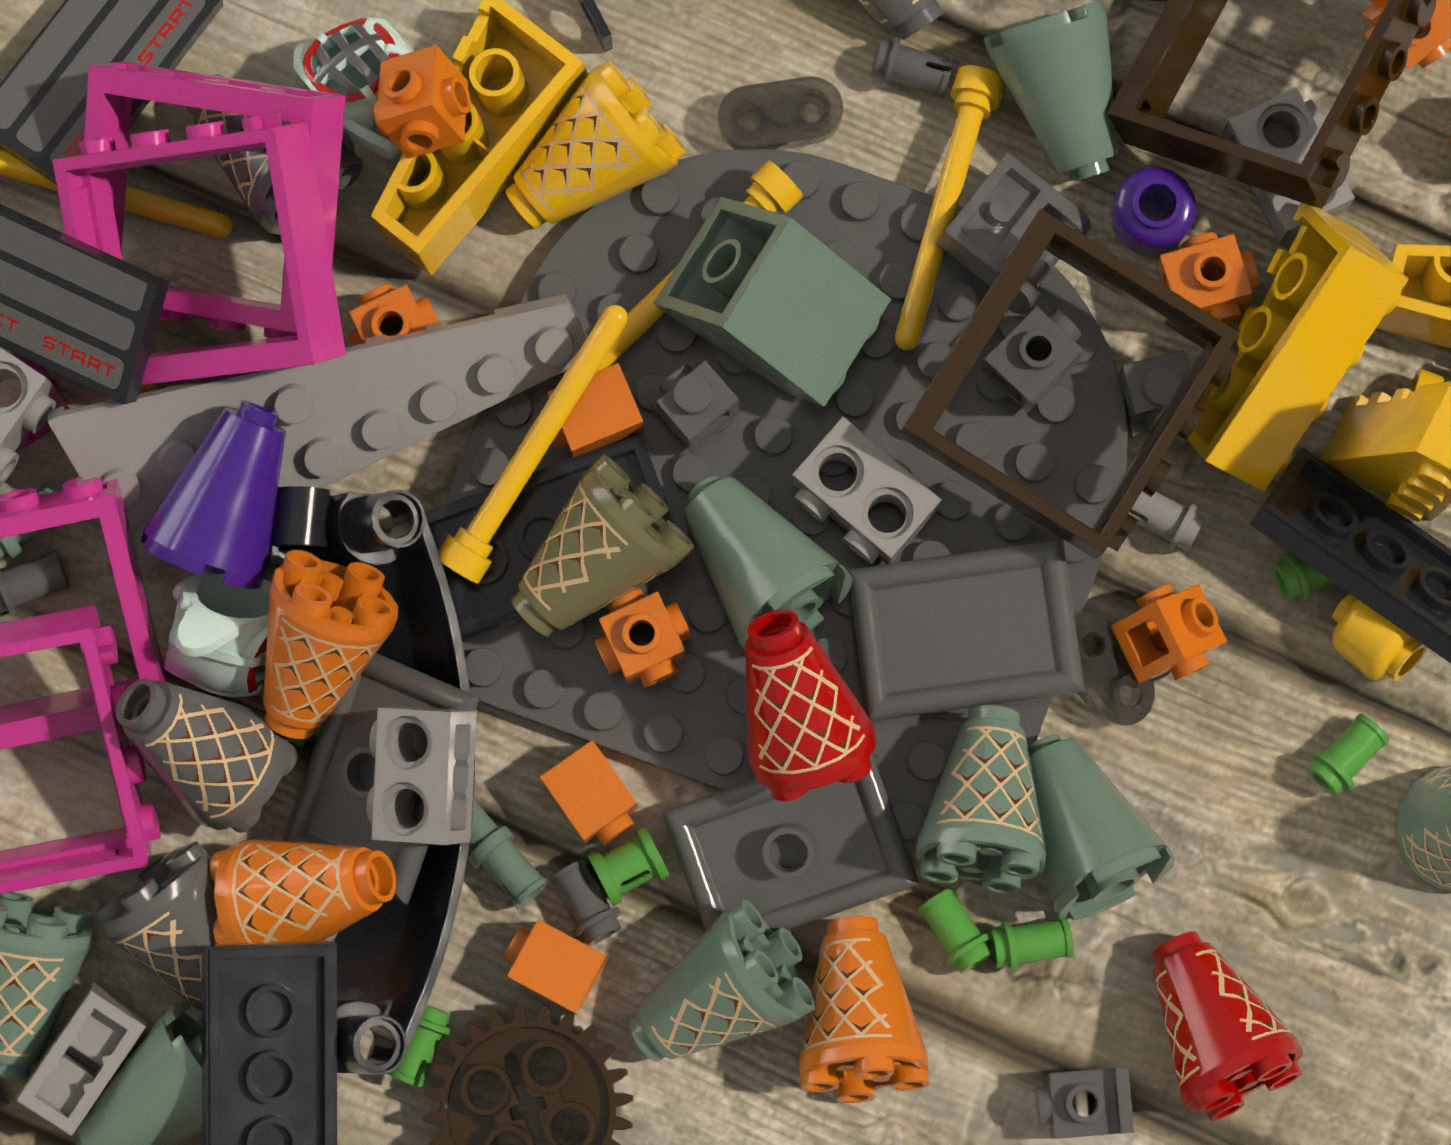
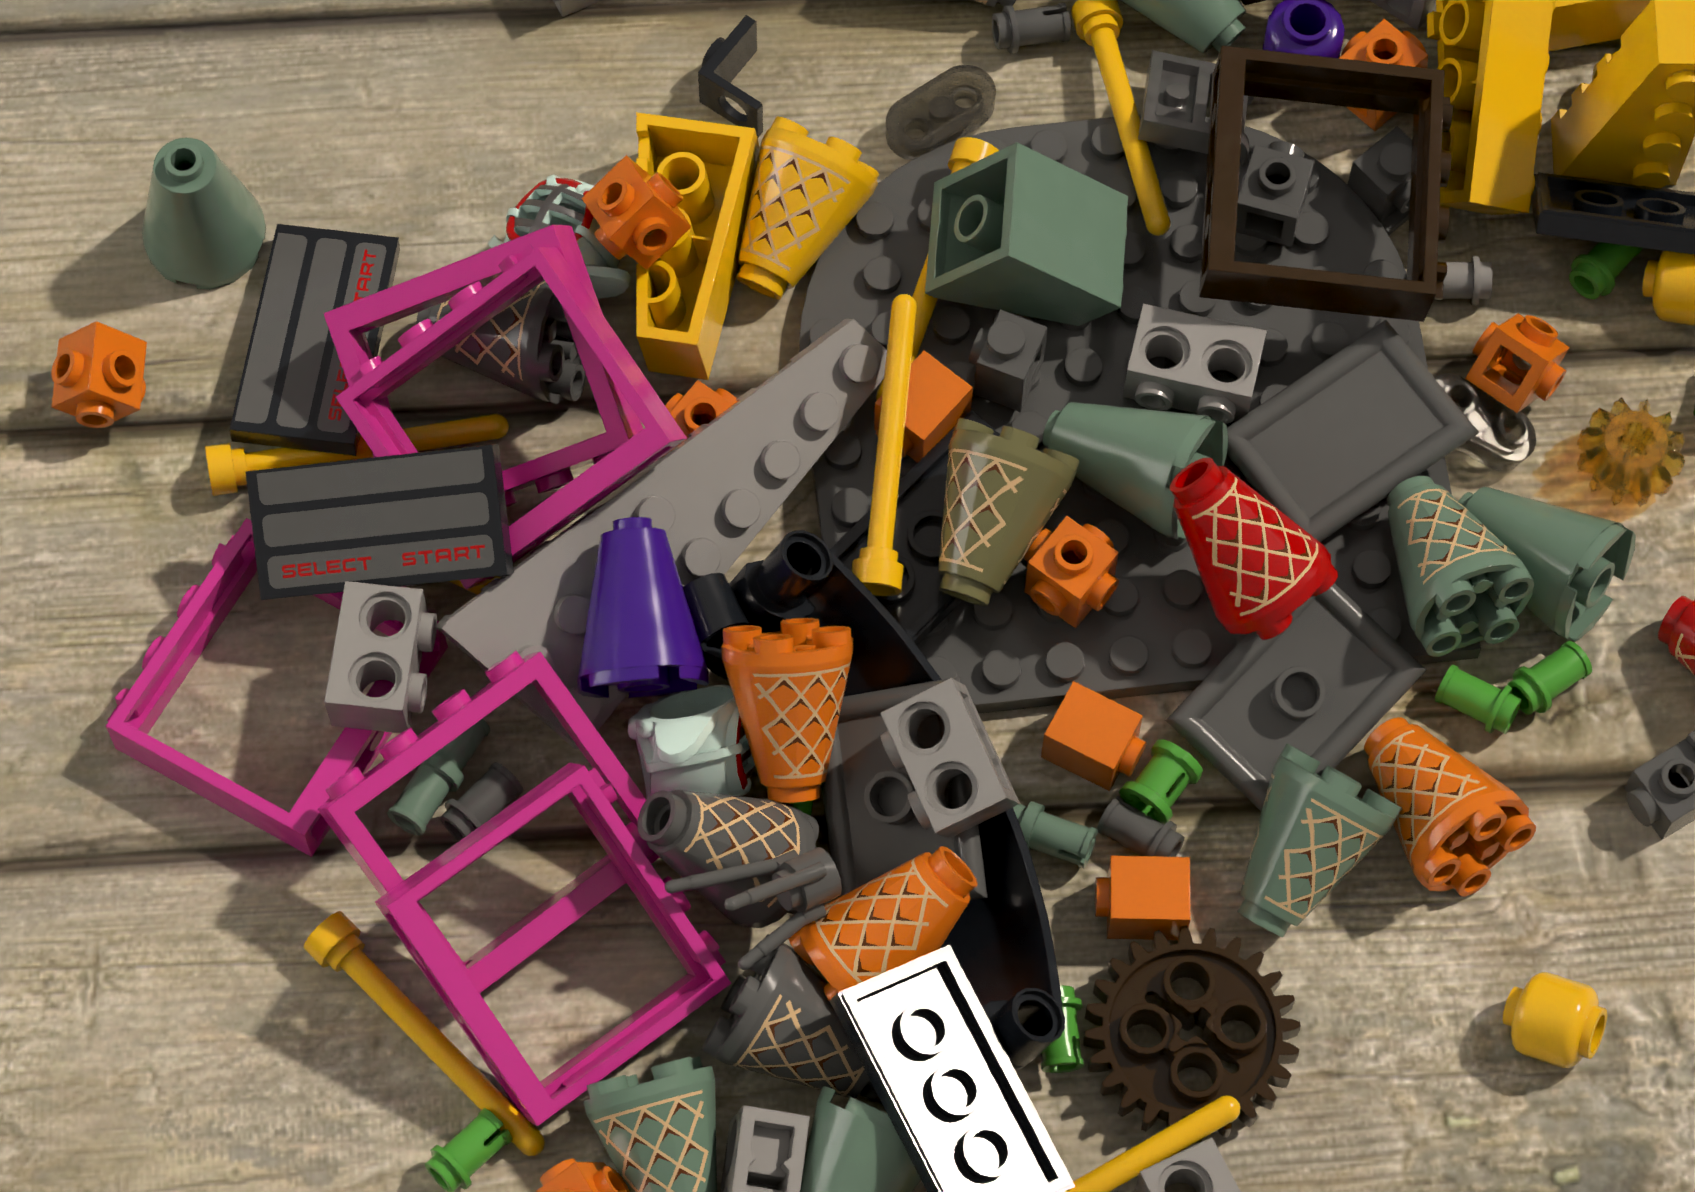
camera: 30 degrees left, 15 degrees down
none -> dark grey plant [664,847,842,970]
none -> clear yellow gear [1577,397,1685,507]

